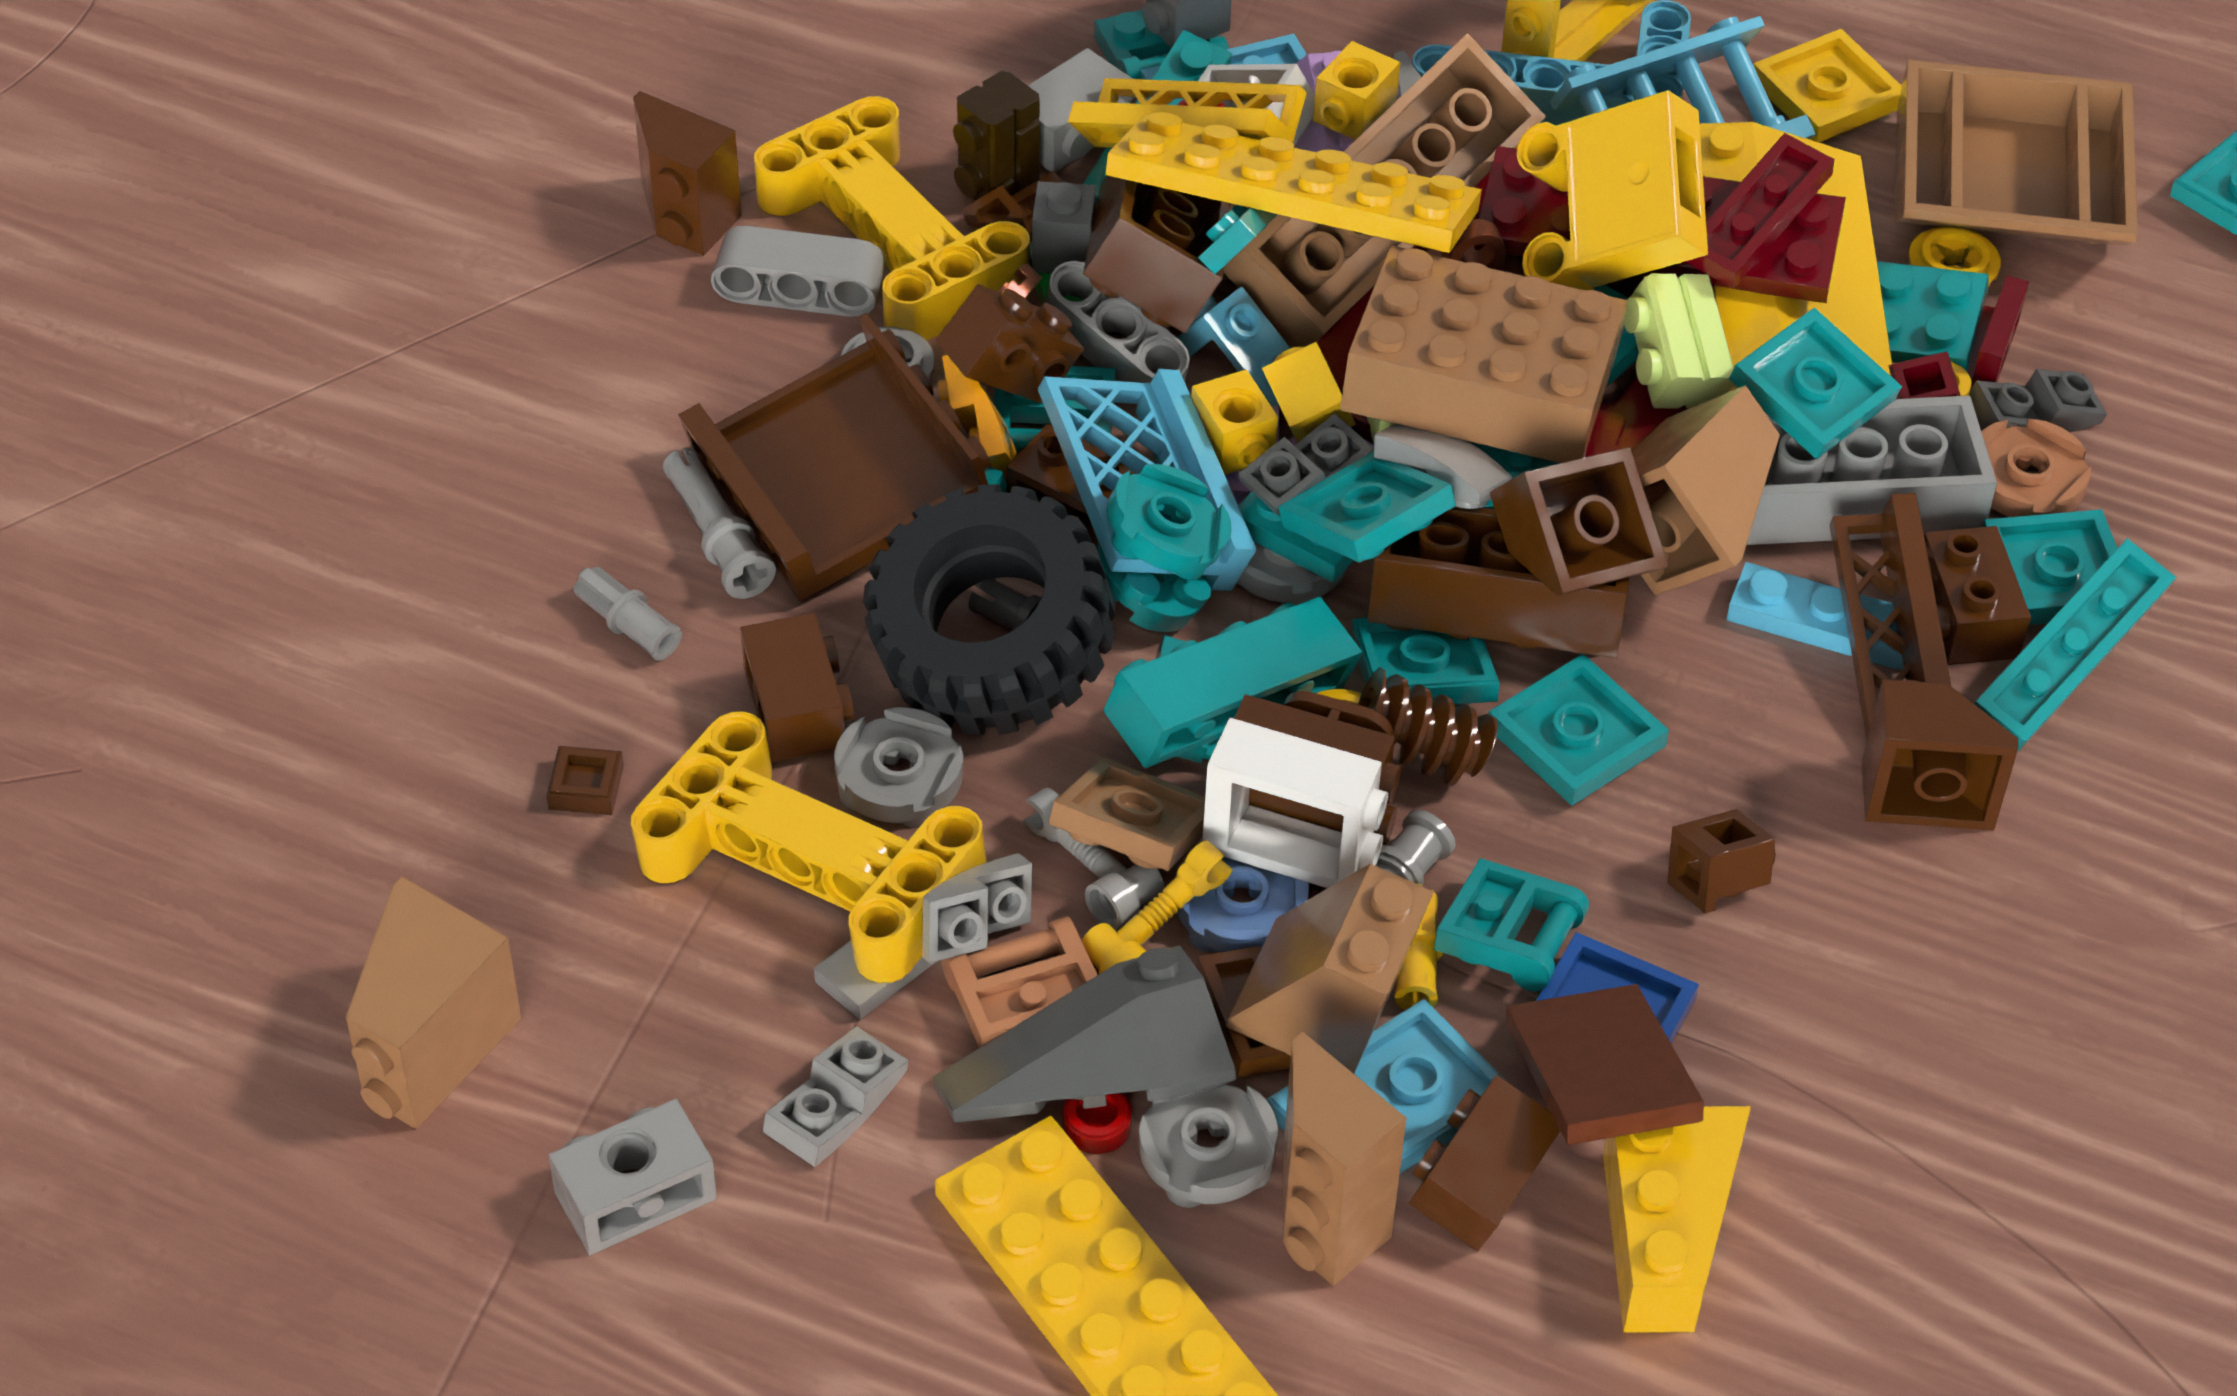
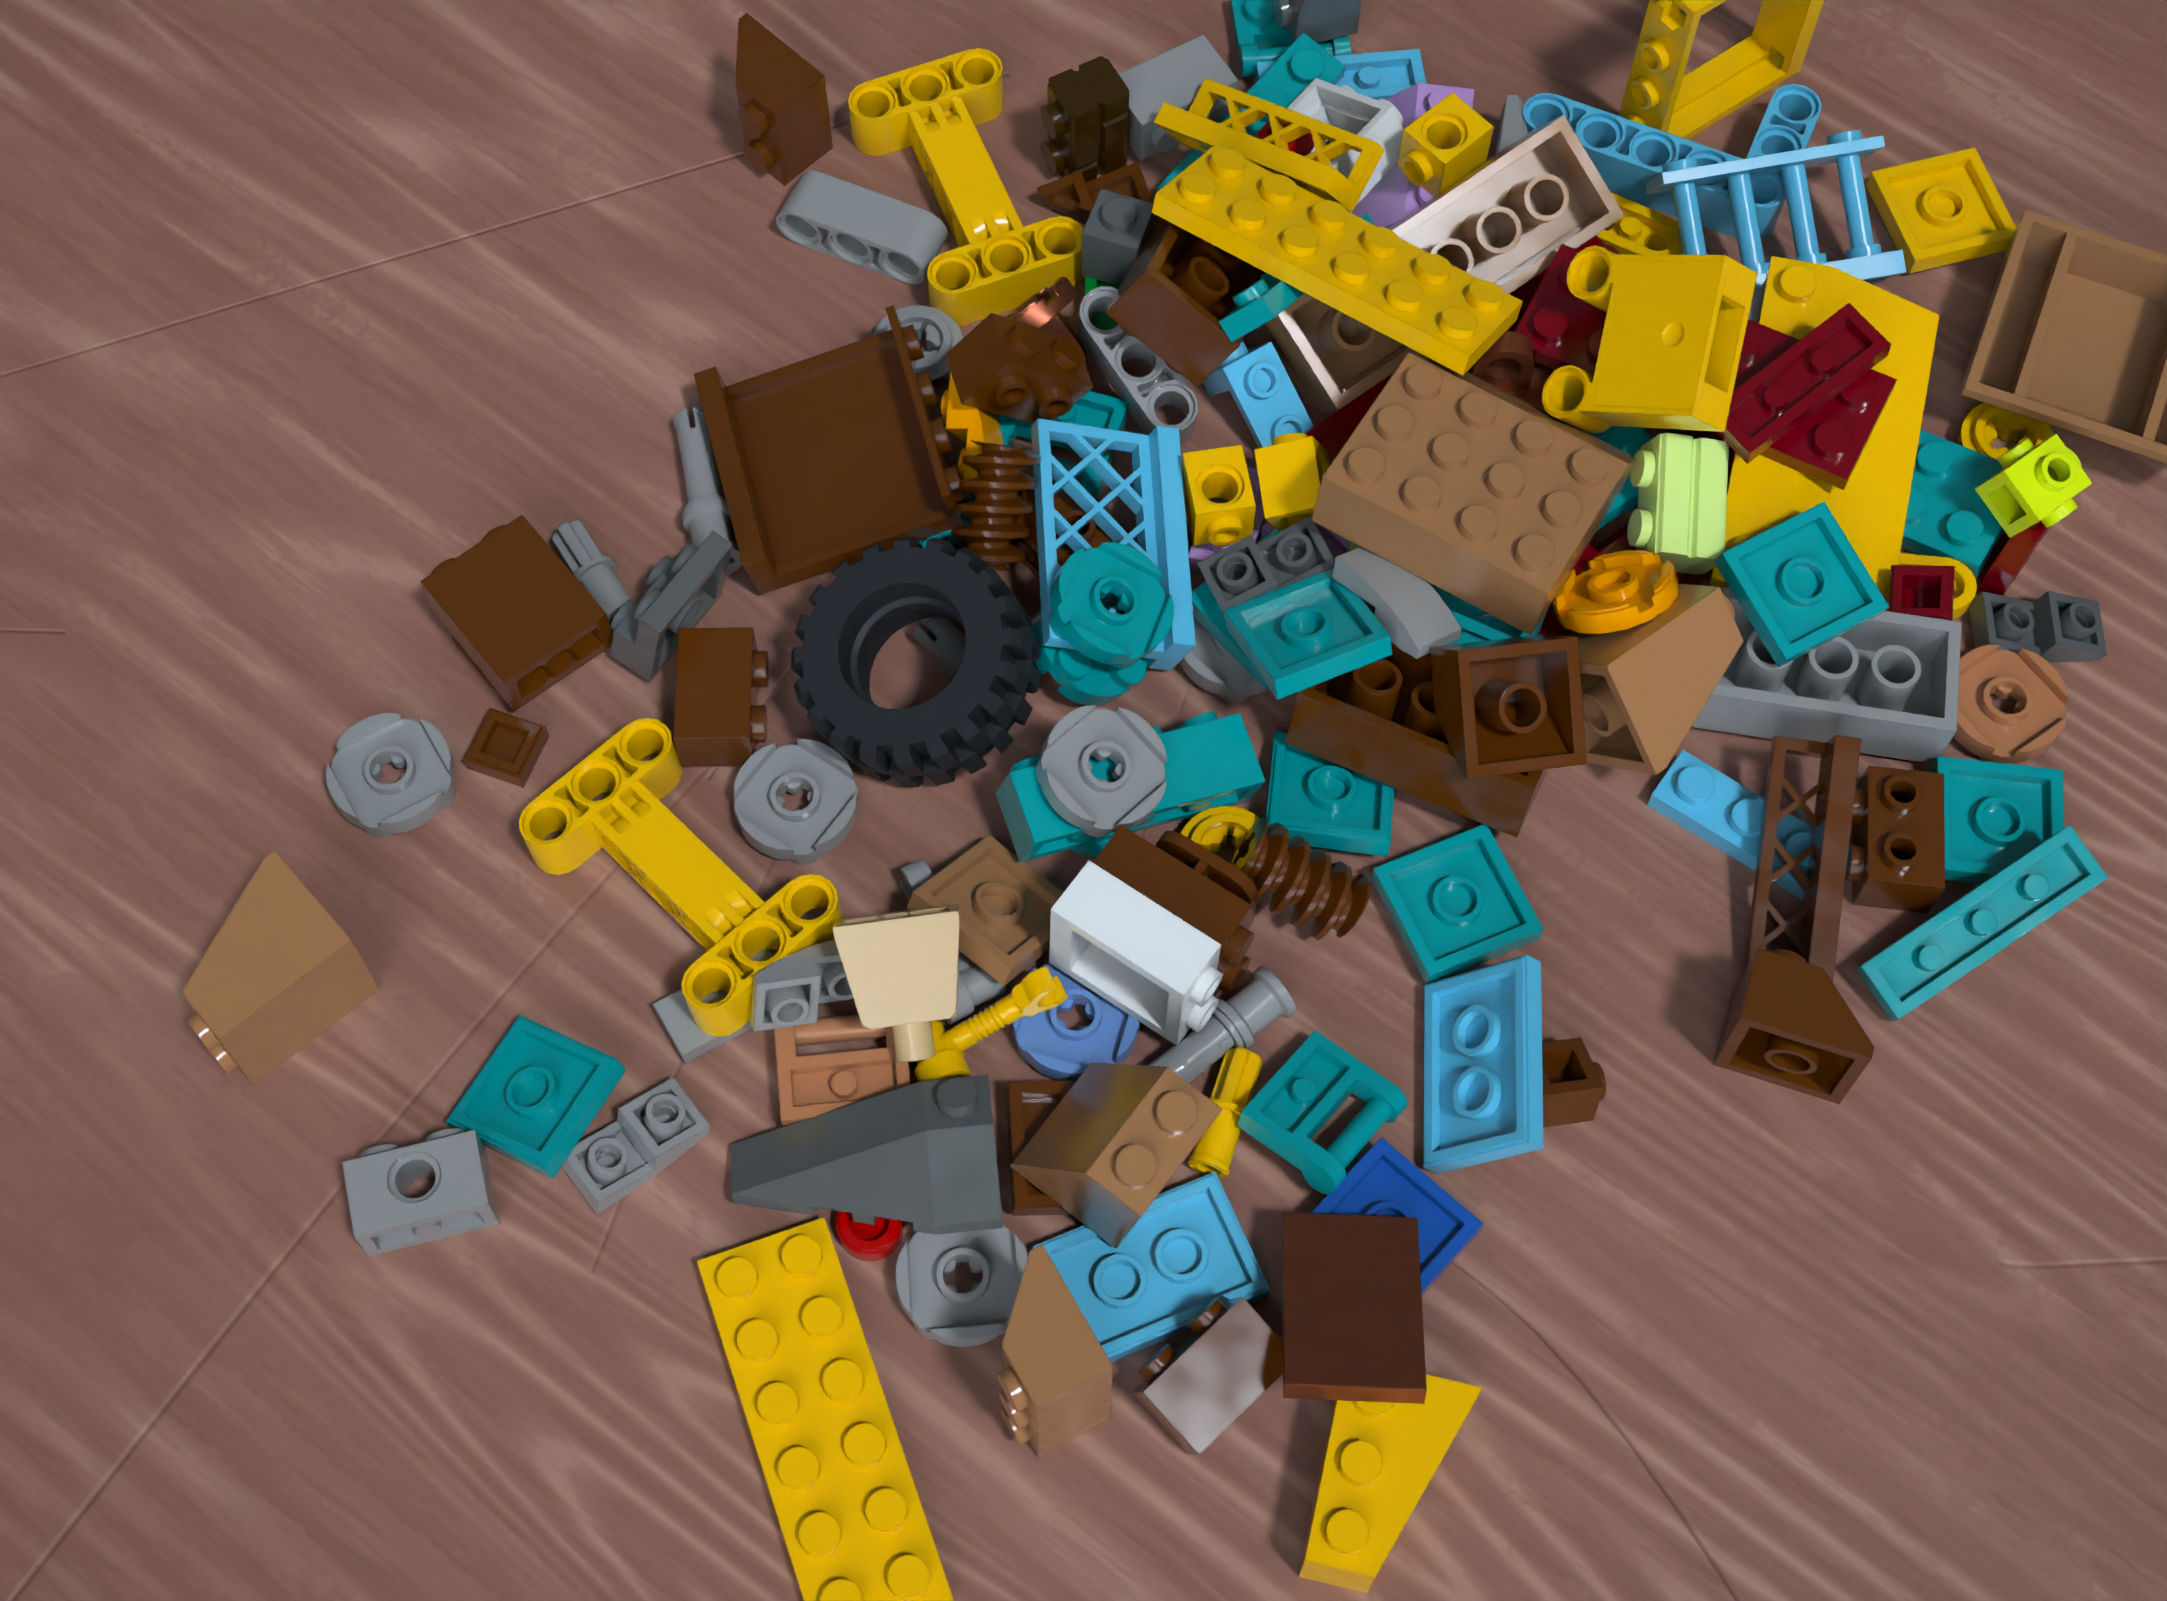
camera: 15 degrees right, 15 degrees up
none -> light grey plate [326,713,456,838]
none -> reddish brown brick [420,515,613,712]
none -> teal plate [446,1015,626,1179]
none -> dark grey plate [610,531,733,682]
none -> tan torso [833,904,960,1062]
none -> reddish brown piece [951,440,1041,571]
none -> light grey plate [1035,705,1167,837]
none -> medium azure tile [1423,955,1544,1174]
none -> light orange tile [1552,550,1678,634]
none -> neon yellow brick [1975,433,2092,538]

